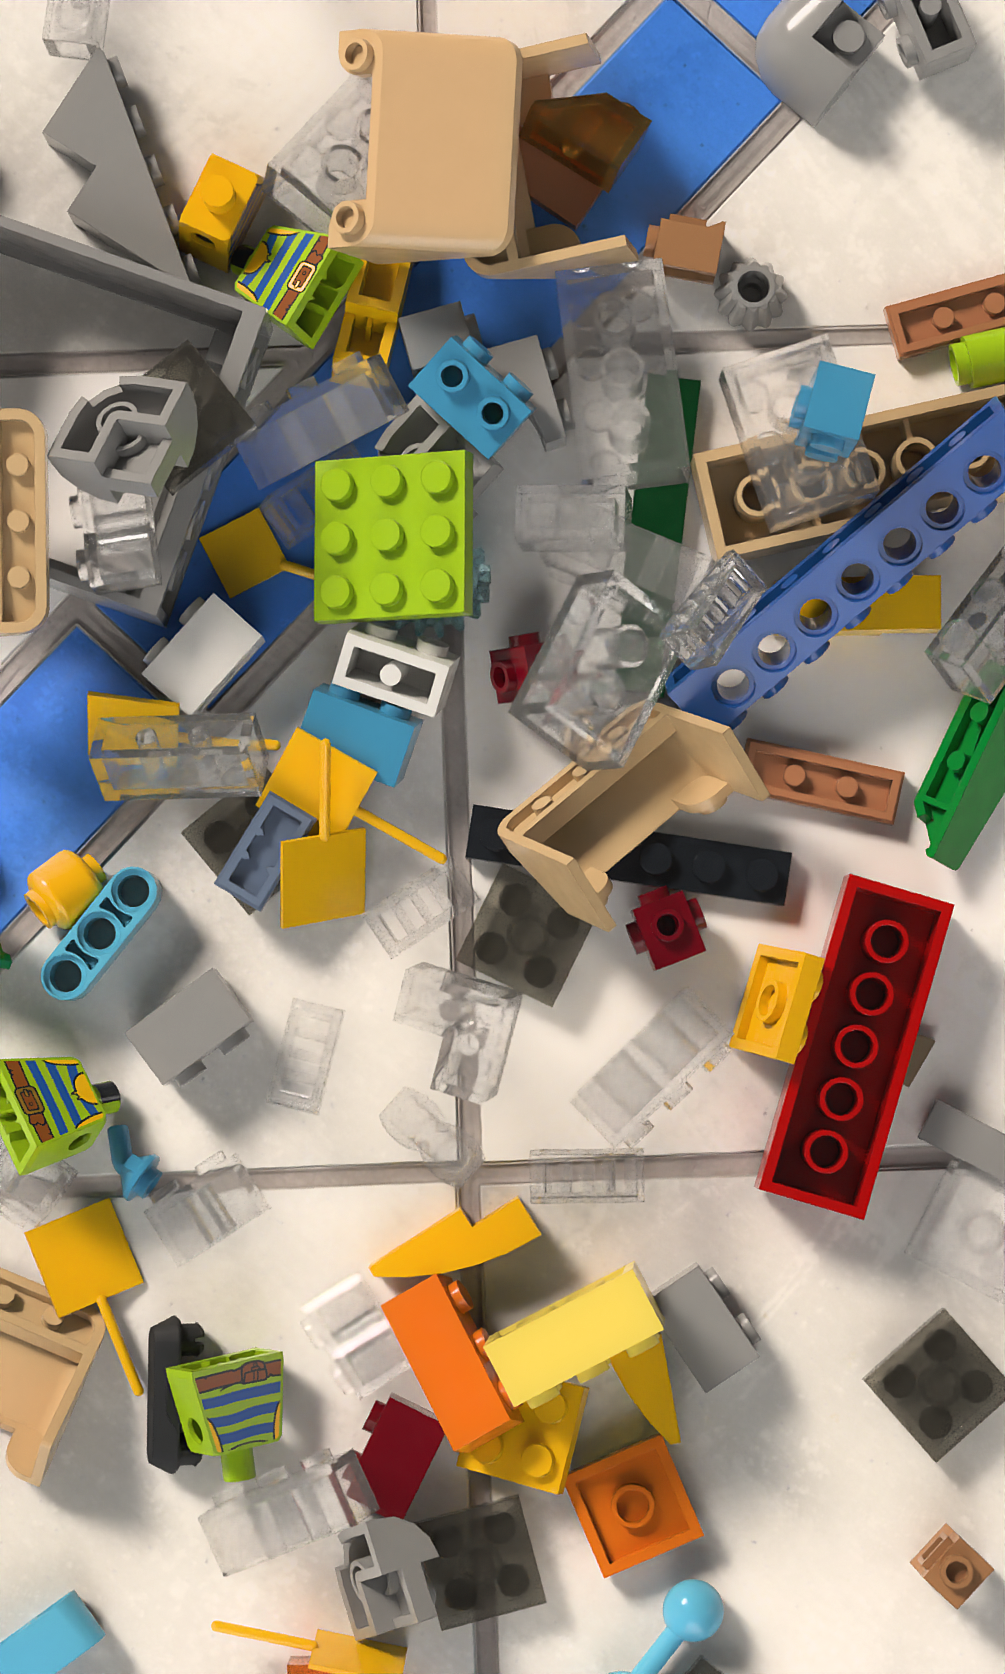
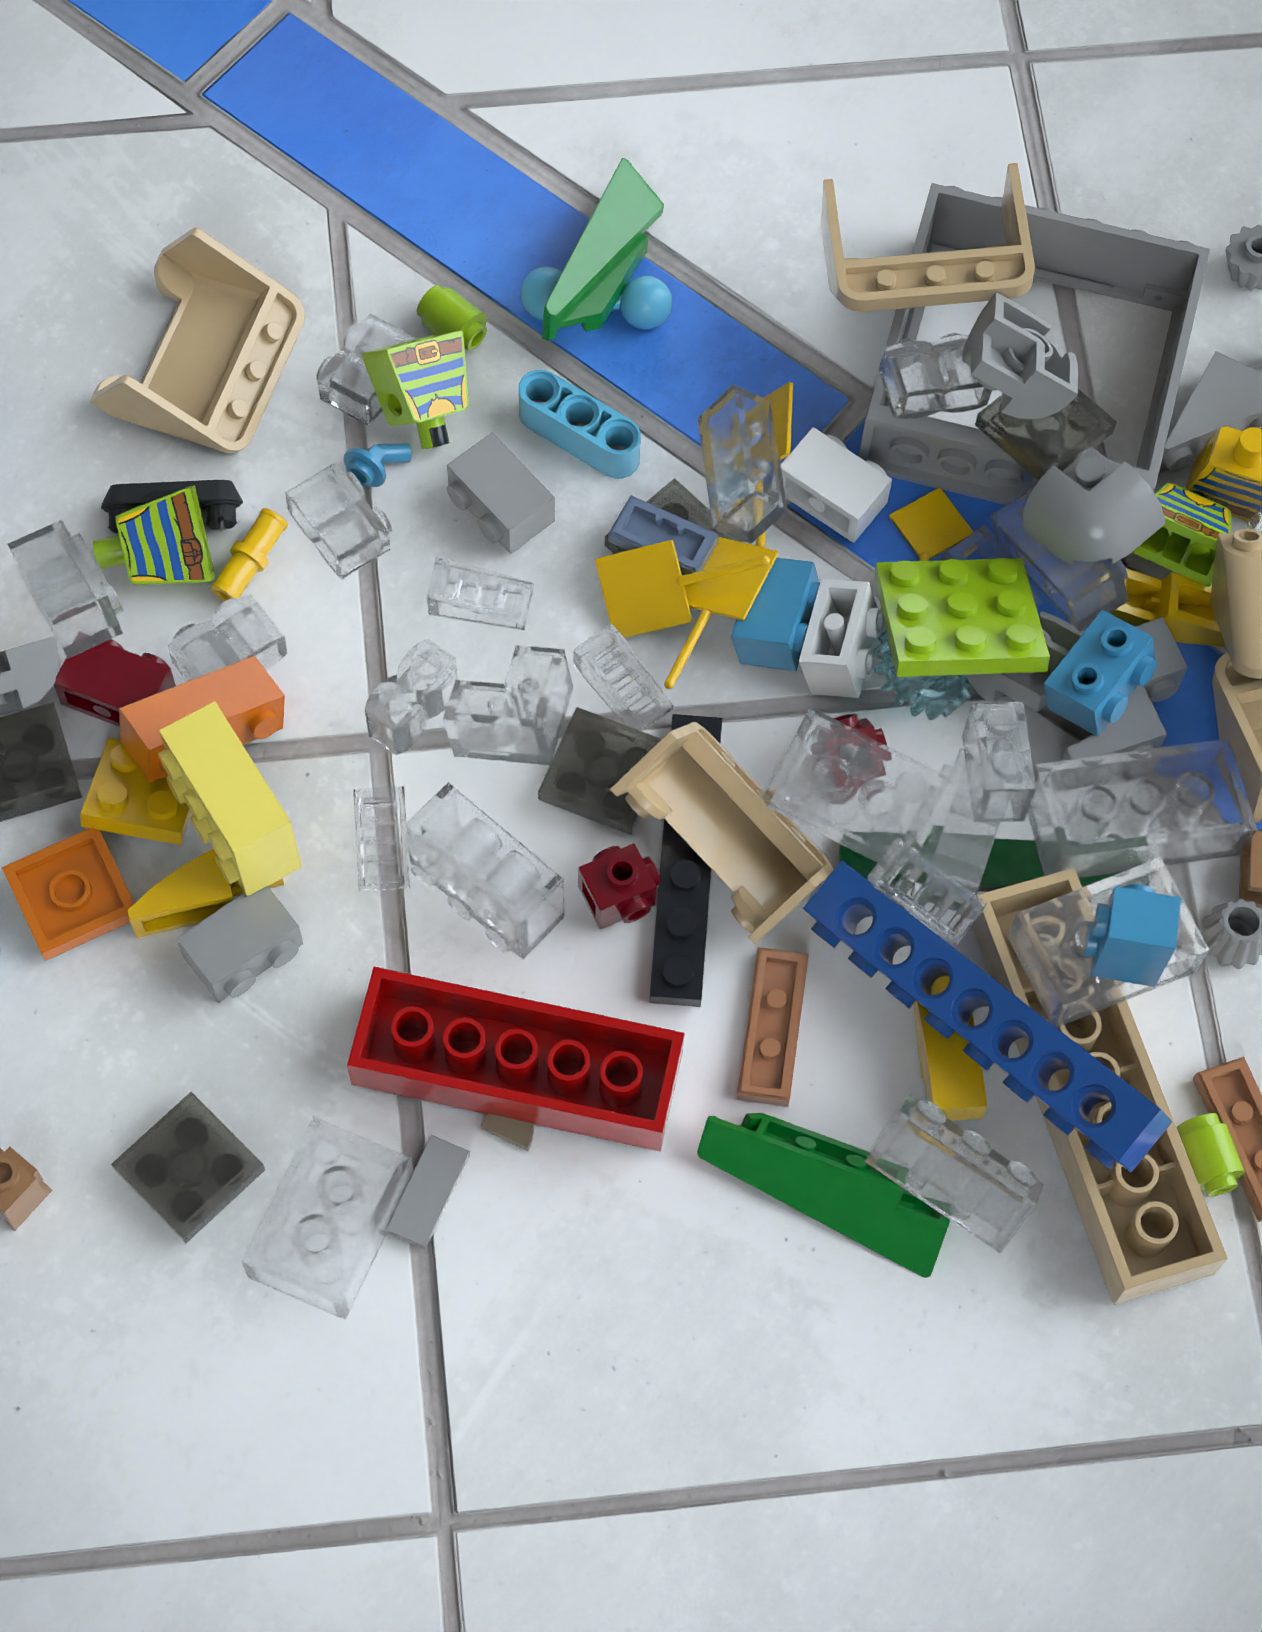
camera: 85 degrees right, 20 degrees down
yellow head [24,850,107,930] -> none
yellow piece [24,1198,144,1396] -> none
yellow slope [368,1196,542,1277] -> none
yellow plate [729,944,825,1064] -> none
none -> yellow pin [210,508,288,605]
none -> light grey brick [1022,447,1165,566]

